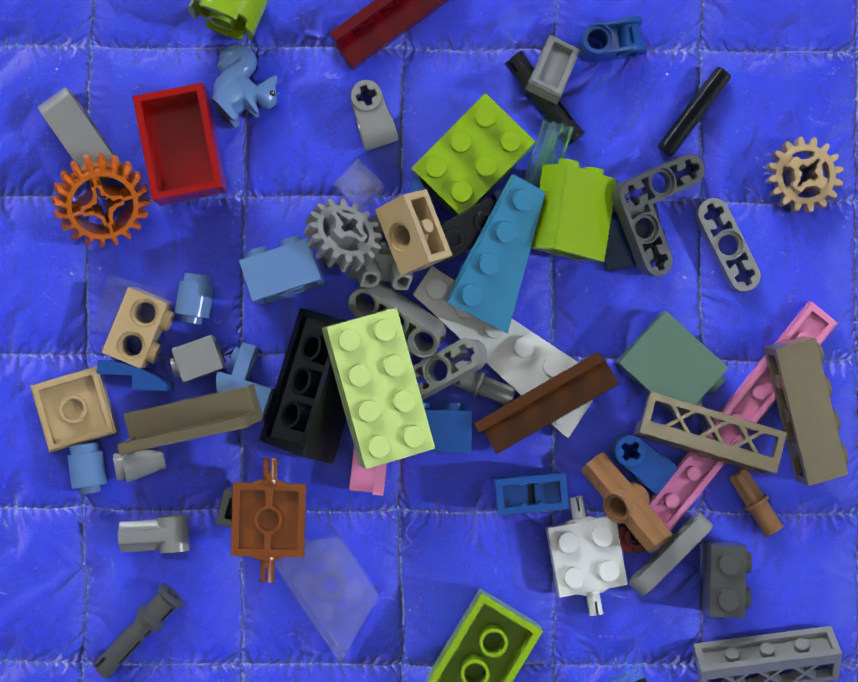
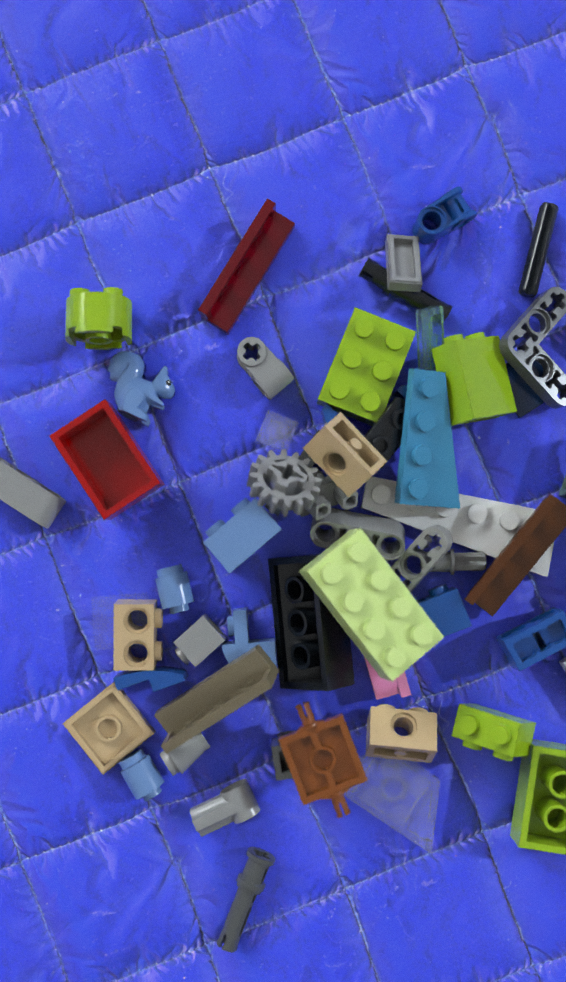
camera: 15 degrees left, 0 degrees up
orange gear [52,153,150,248] -> none
none -> tan brick [365,704,437,763]
none -> lime brick [452,703,536,761]

